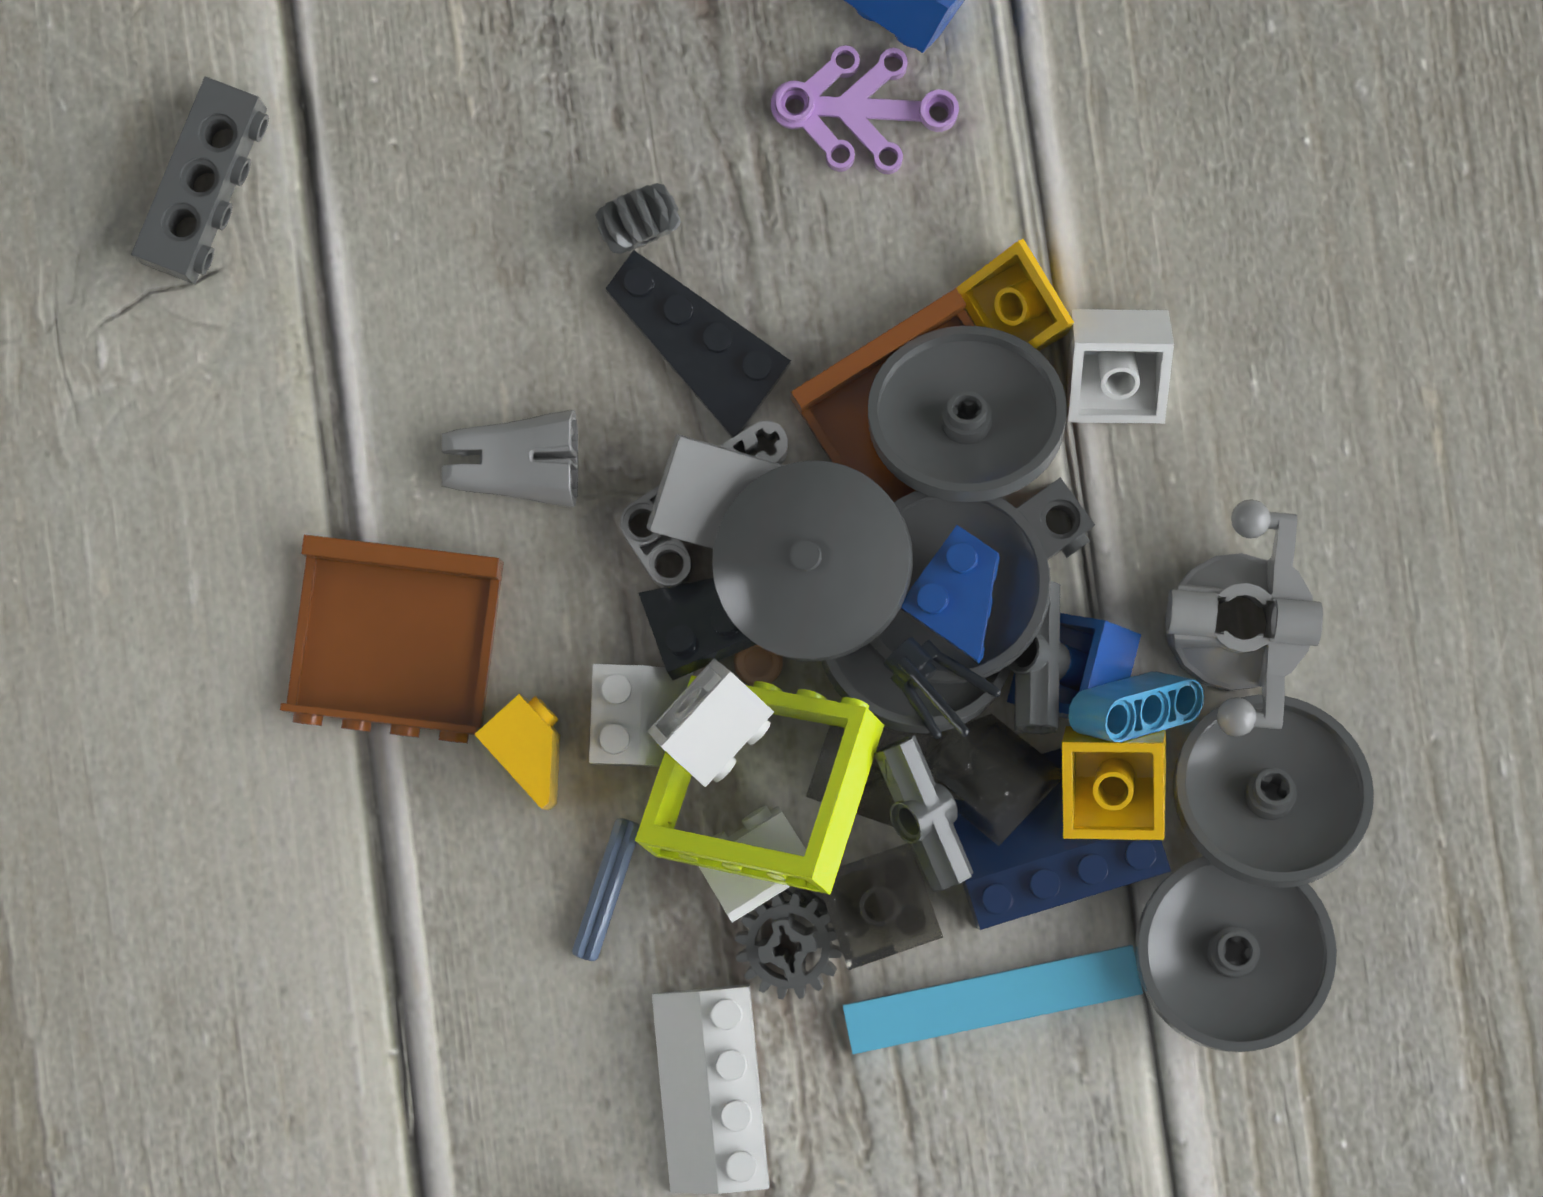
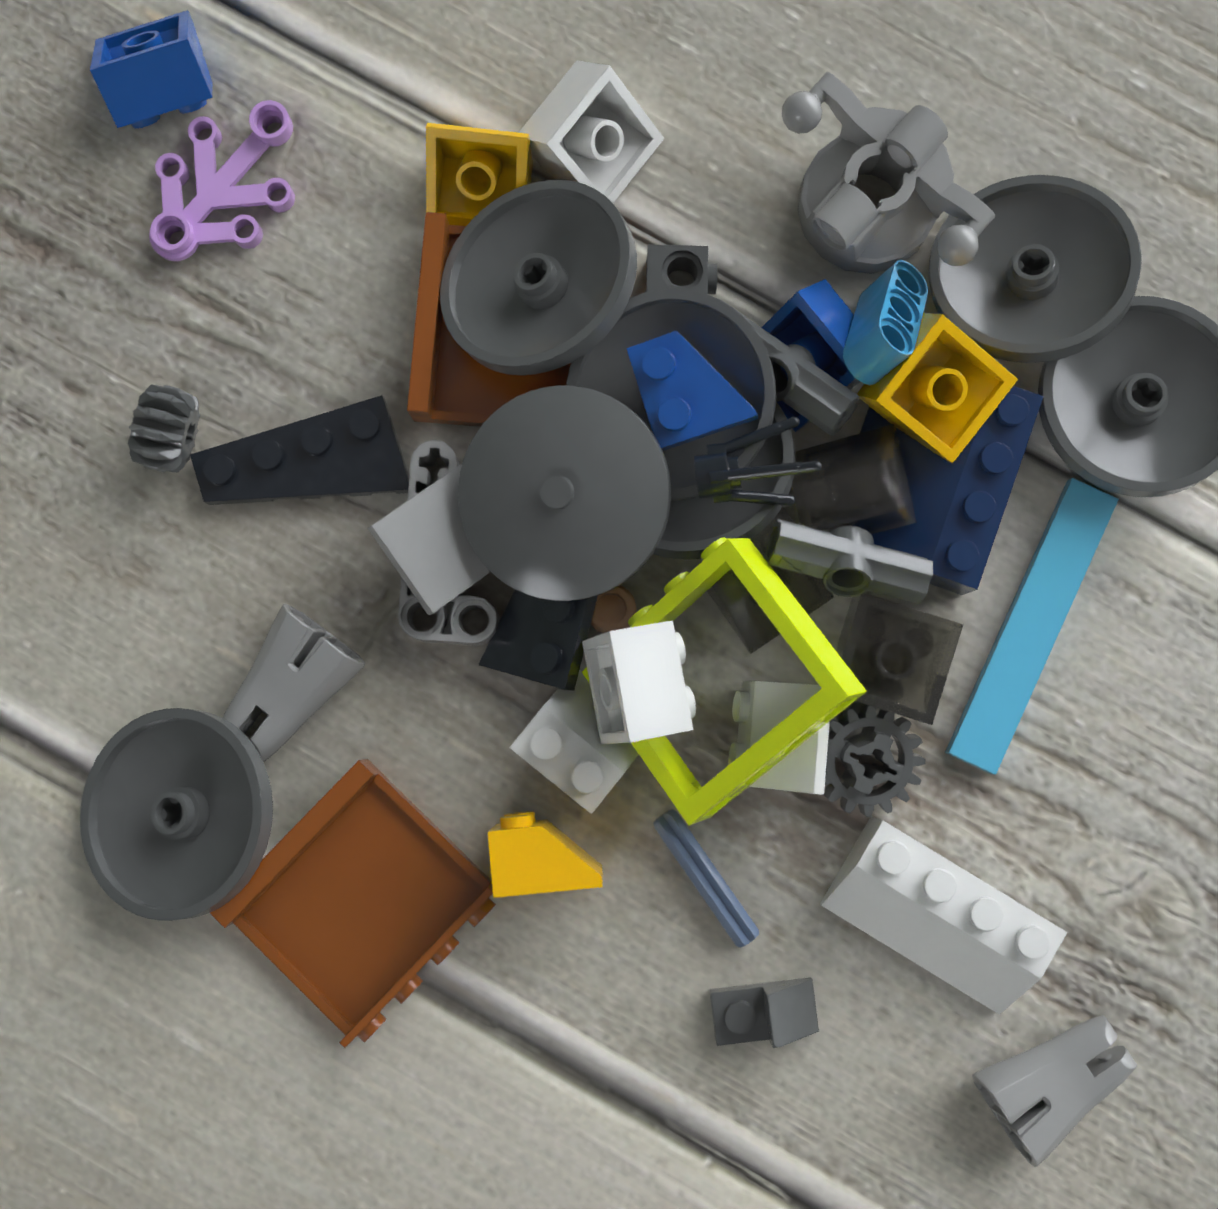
camera: 55 degrees left, 0 degrees up
none -> dark grey dish [80,708,273,921]
none -> dark grey slope [709,977,819,1048]

